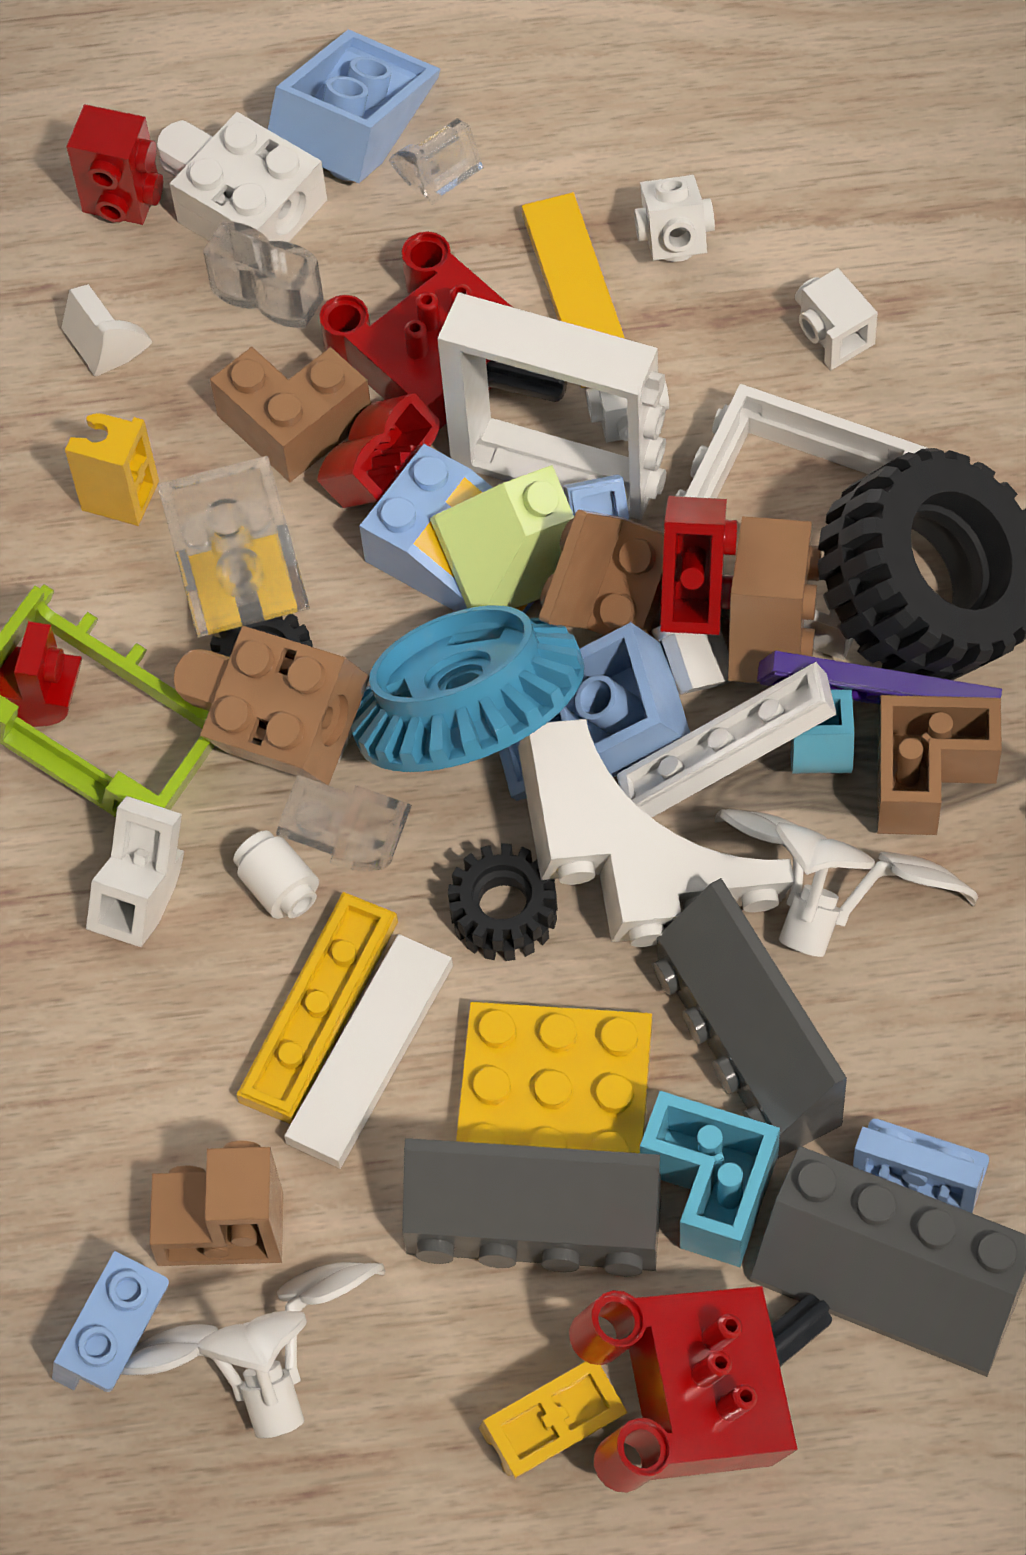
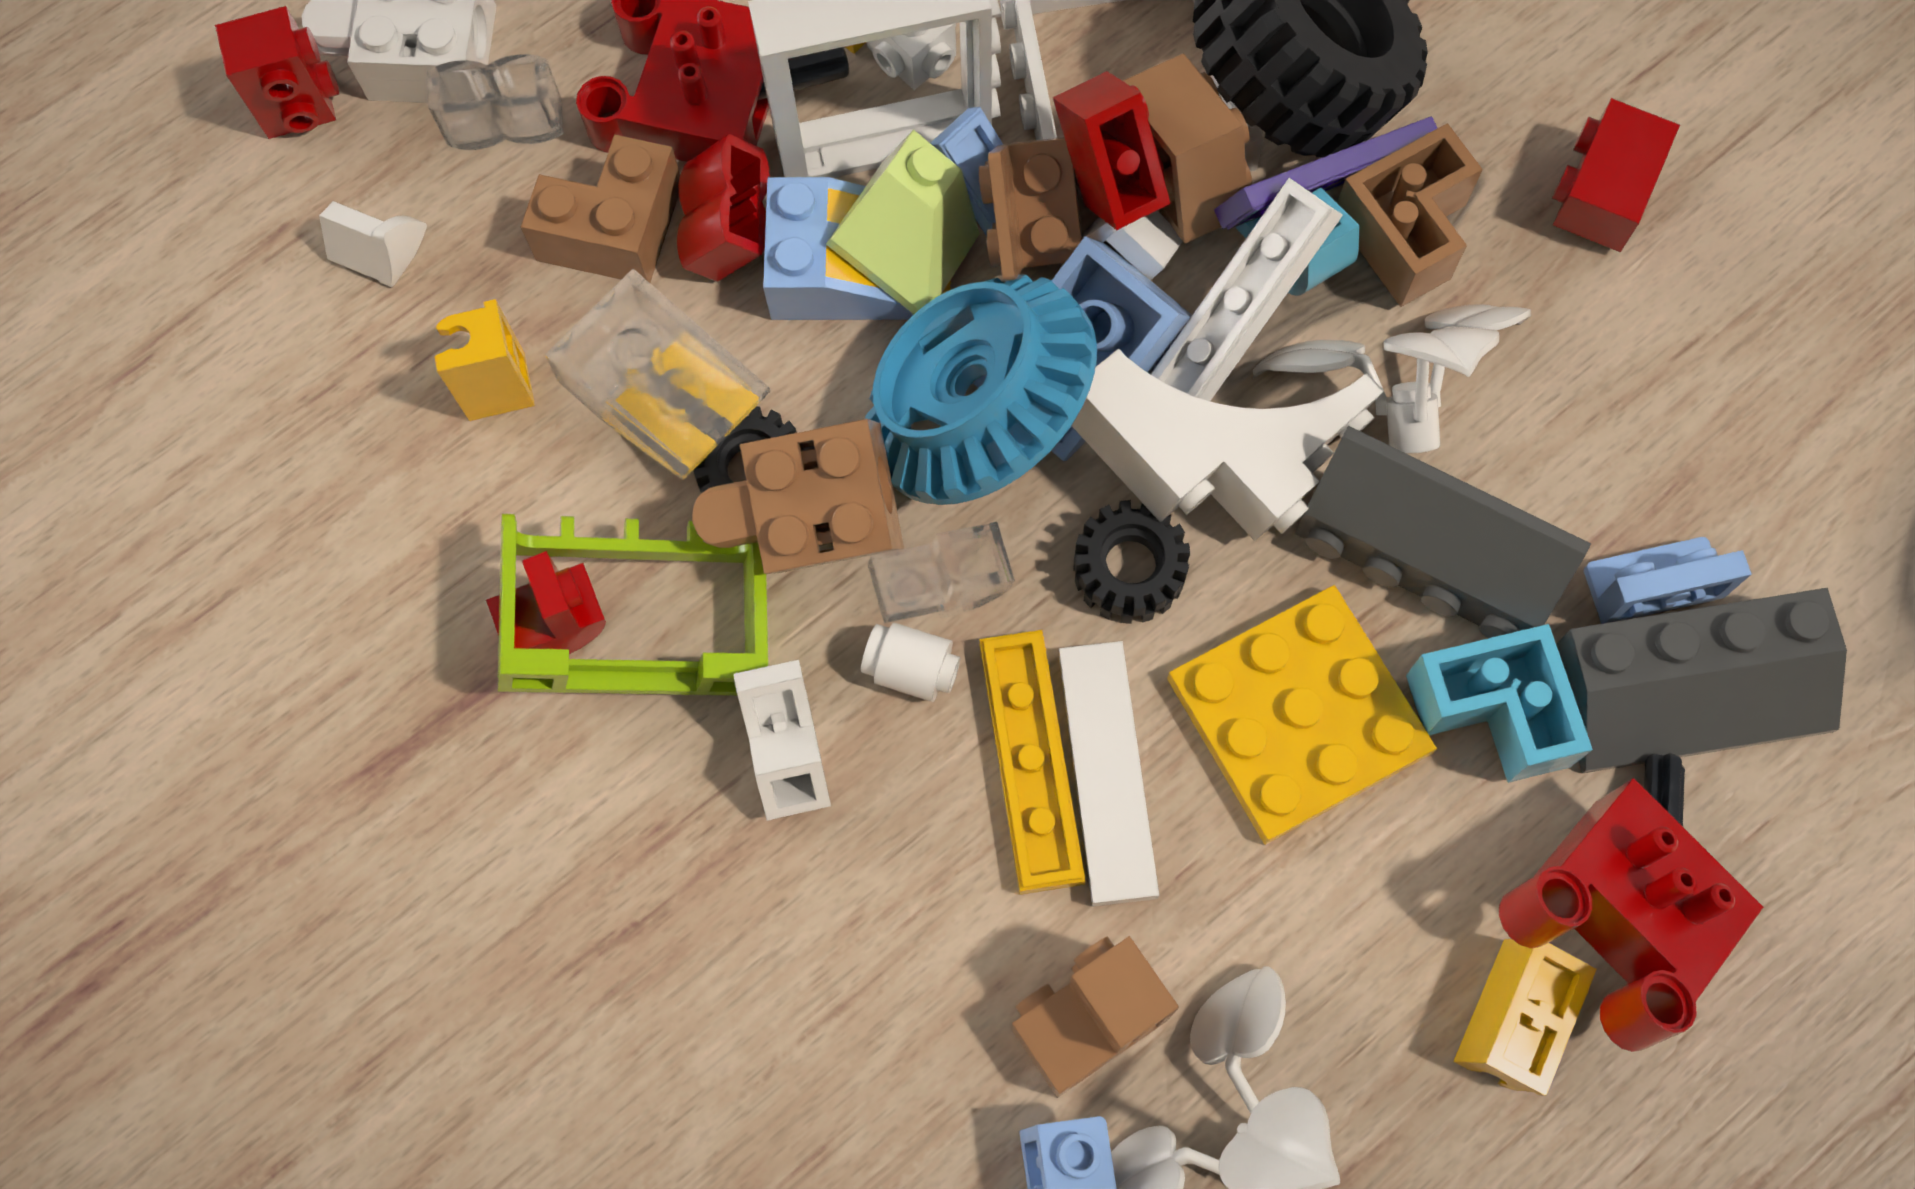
camera: 35 degrees left, 10 degrees up
dark grey slope [402,1138,661,1277] -> none

